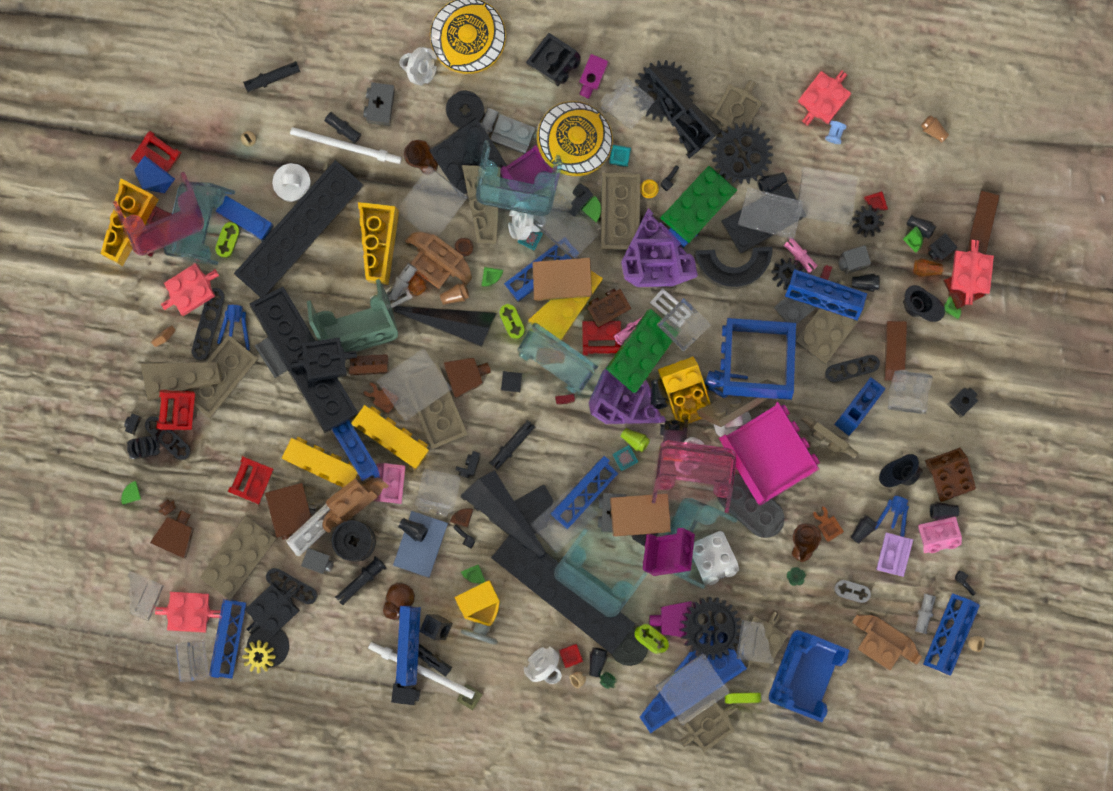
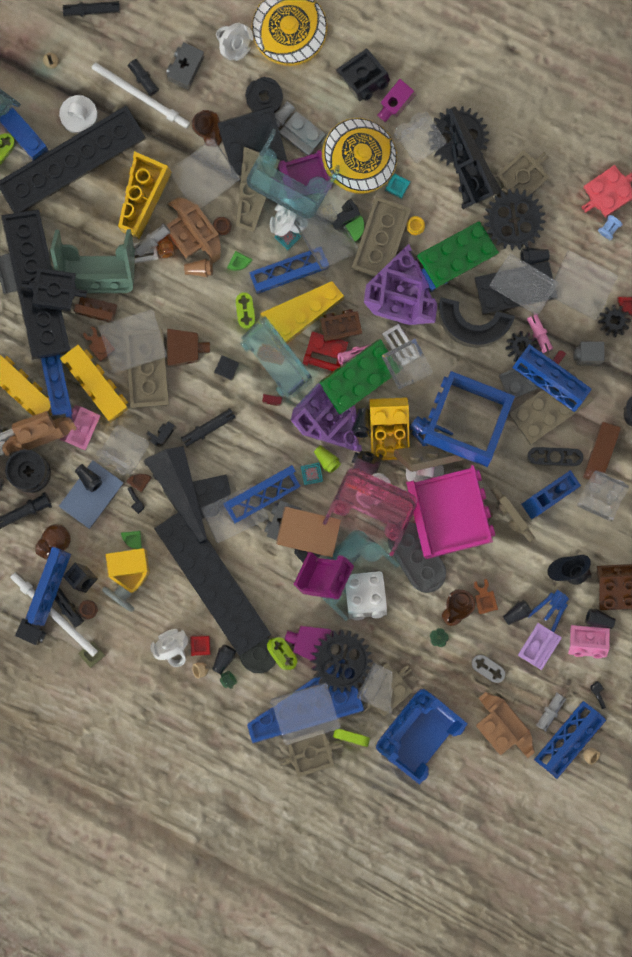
camera: 15 degrees right, 0 degrees up
black wedge [394,306,496,347] -> none
medium nougat tile [533,258,592,301] -> none
clear light blue windscreen [554,527,648,617] -> none
black hand [661,165,679,192] -> none
black cone [852,273,880,292] -> none
none -> reddish brown plate [78,600,98,619]

